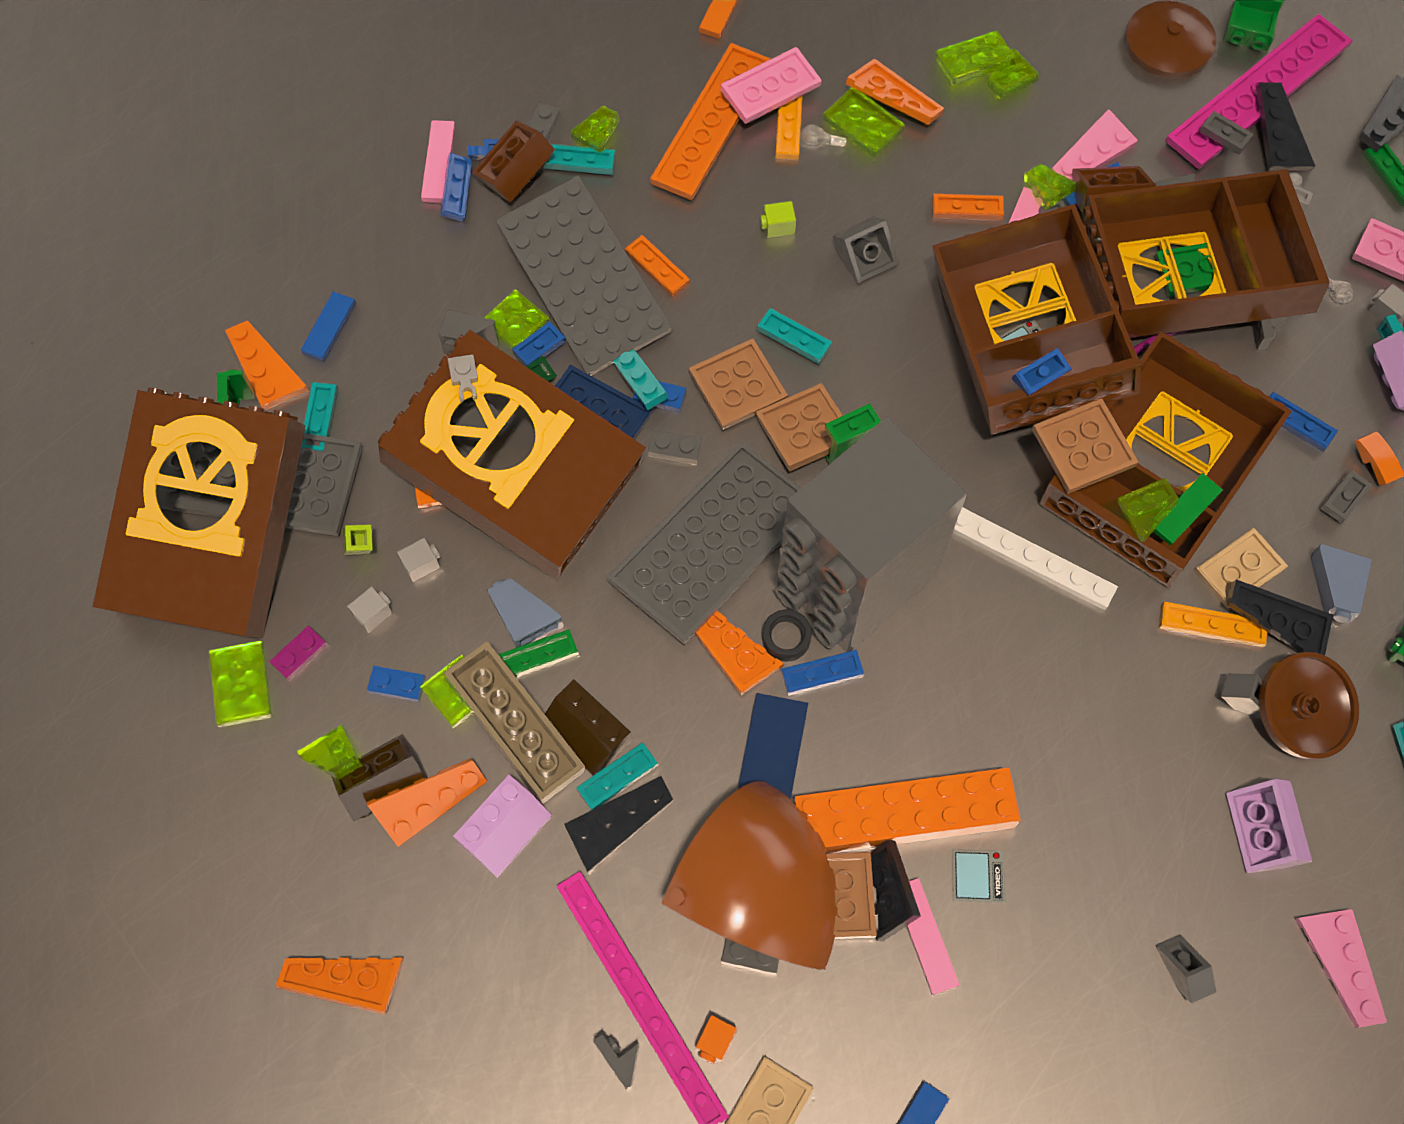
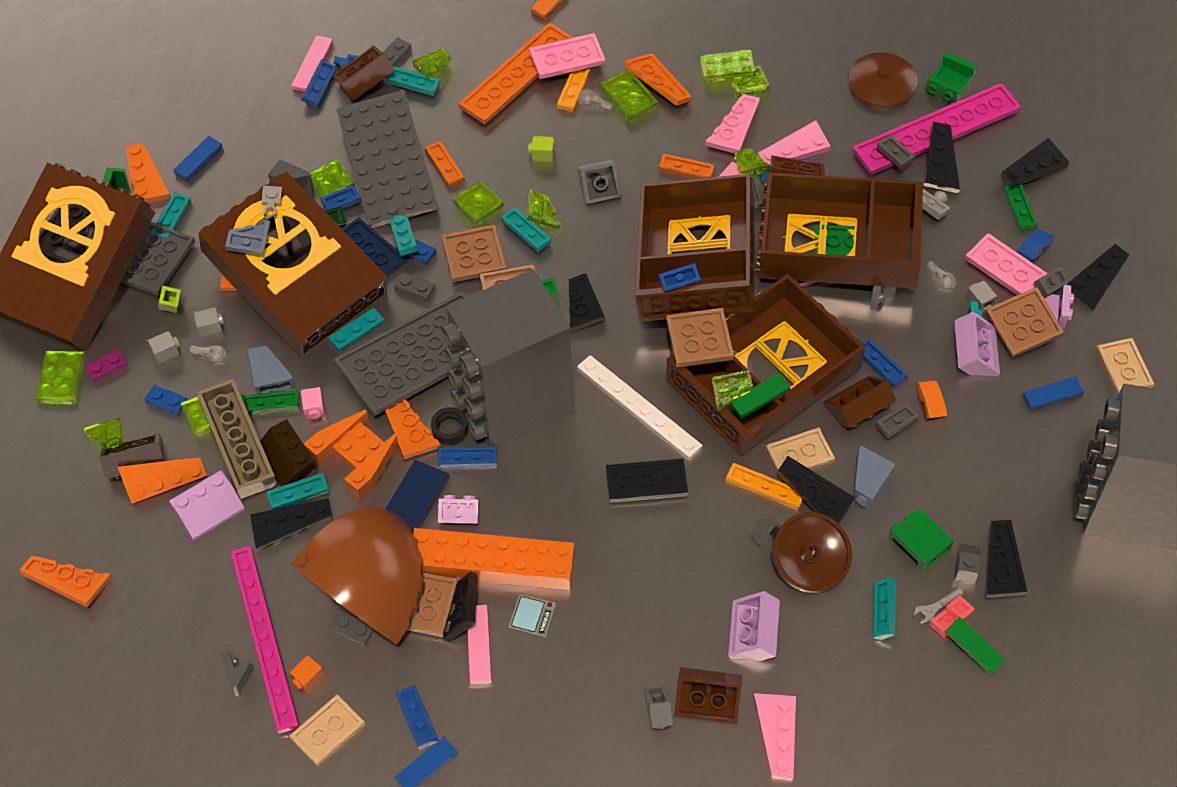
camera: 15 degrees right, 10 degrees down
none -> clear plate [190,345,227,363]
none -> sand blue wing [225,221,270,256]
none -> bright pink brick [301,387,325,419]
none -> orange wedge [304,410,398,501]
none -> teal plate [328,307,385,353]
none -> blue tile [396,685,438,749]
none -> lavender bracket [438,495,480,524]
none -> clear neon green plate [453,181,504,225]
none -> clear neon green wing [527,190,562,230]
none -> black wing [569,273,605,333]
none -> black plate [606,458,688,503]
none -> reddish brown slope [674,667,742,723]
none -> bright pink wing [705,94,760,154]
none -> reddish brown slope [823,376,896,428]

